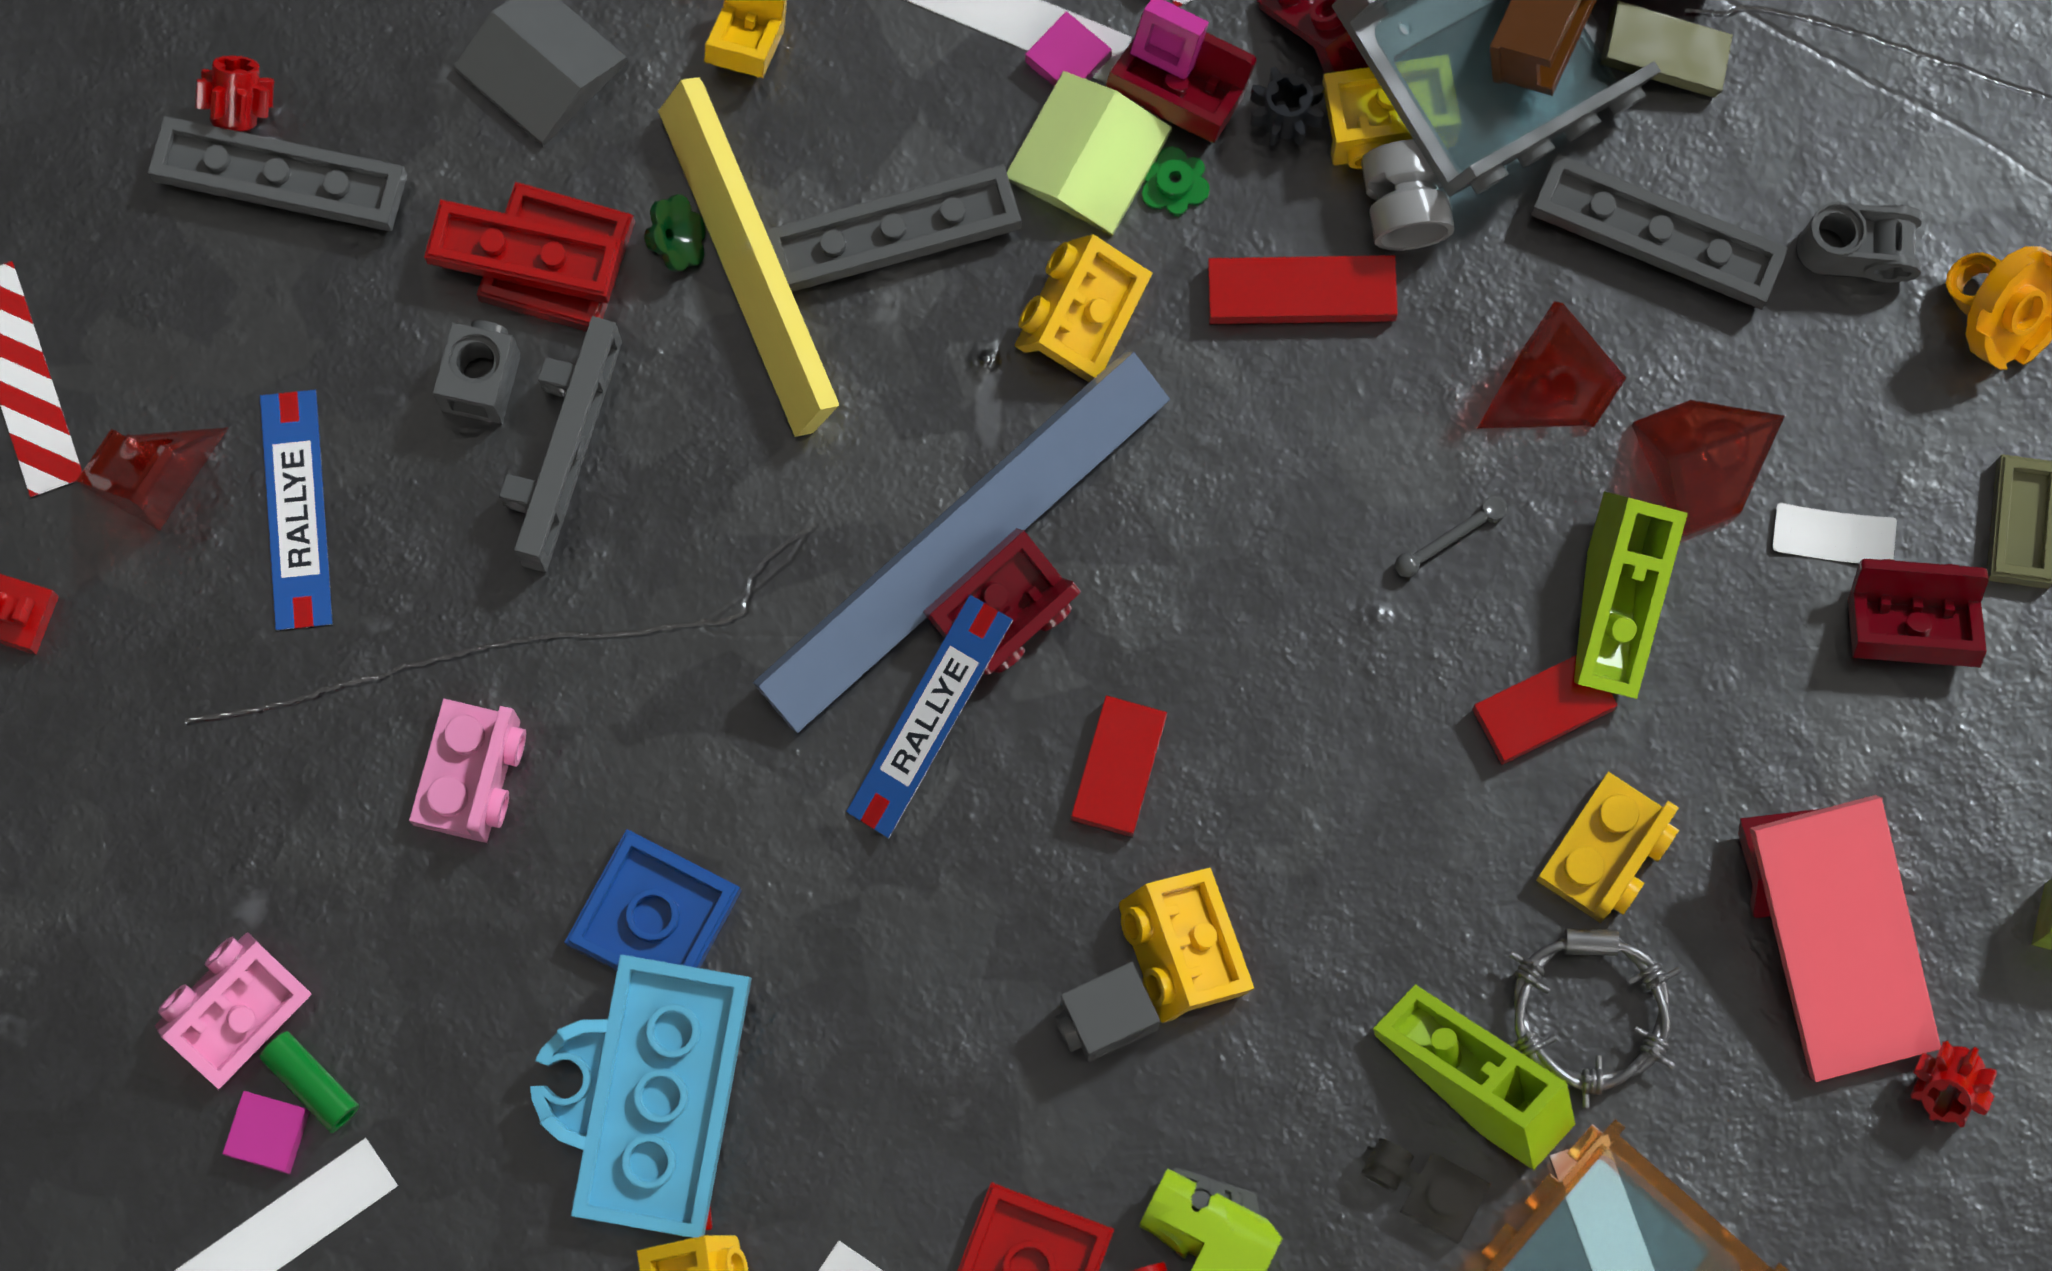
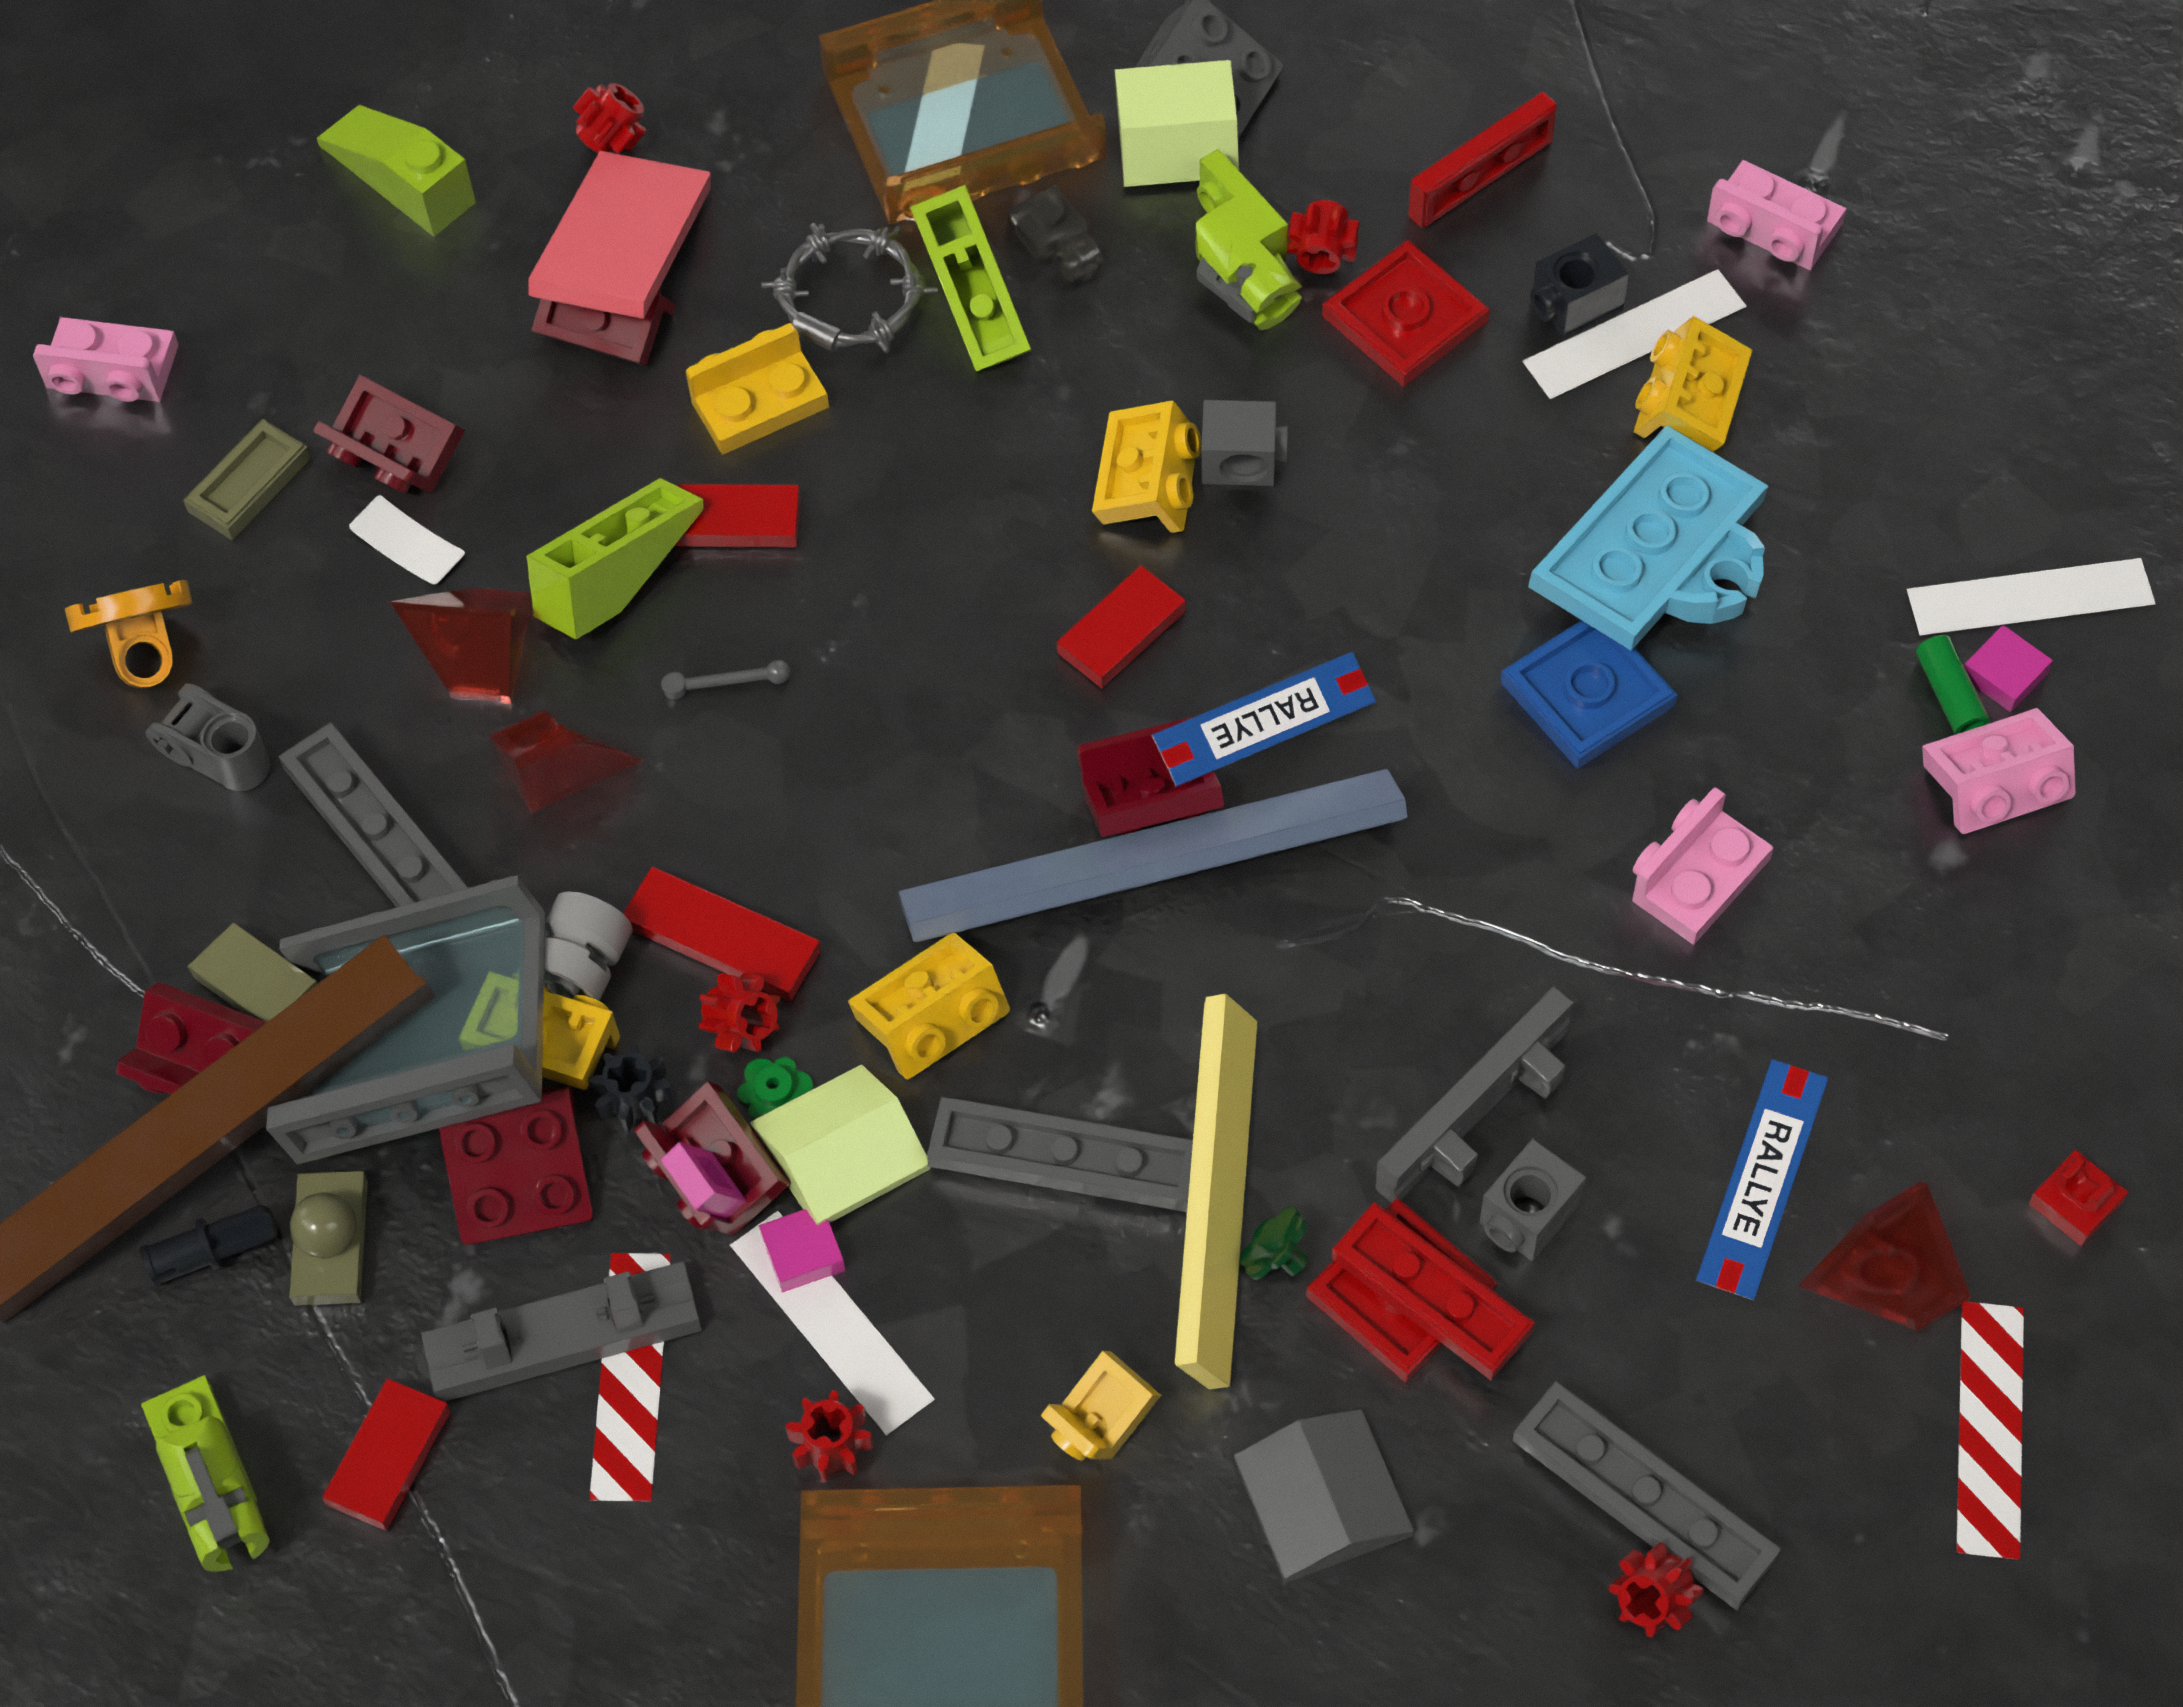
camera: 150 degrees left, 15 degrees down
none -> red gear [698,972,781,1053]

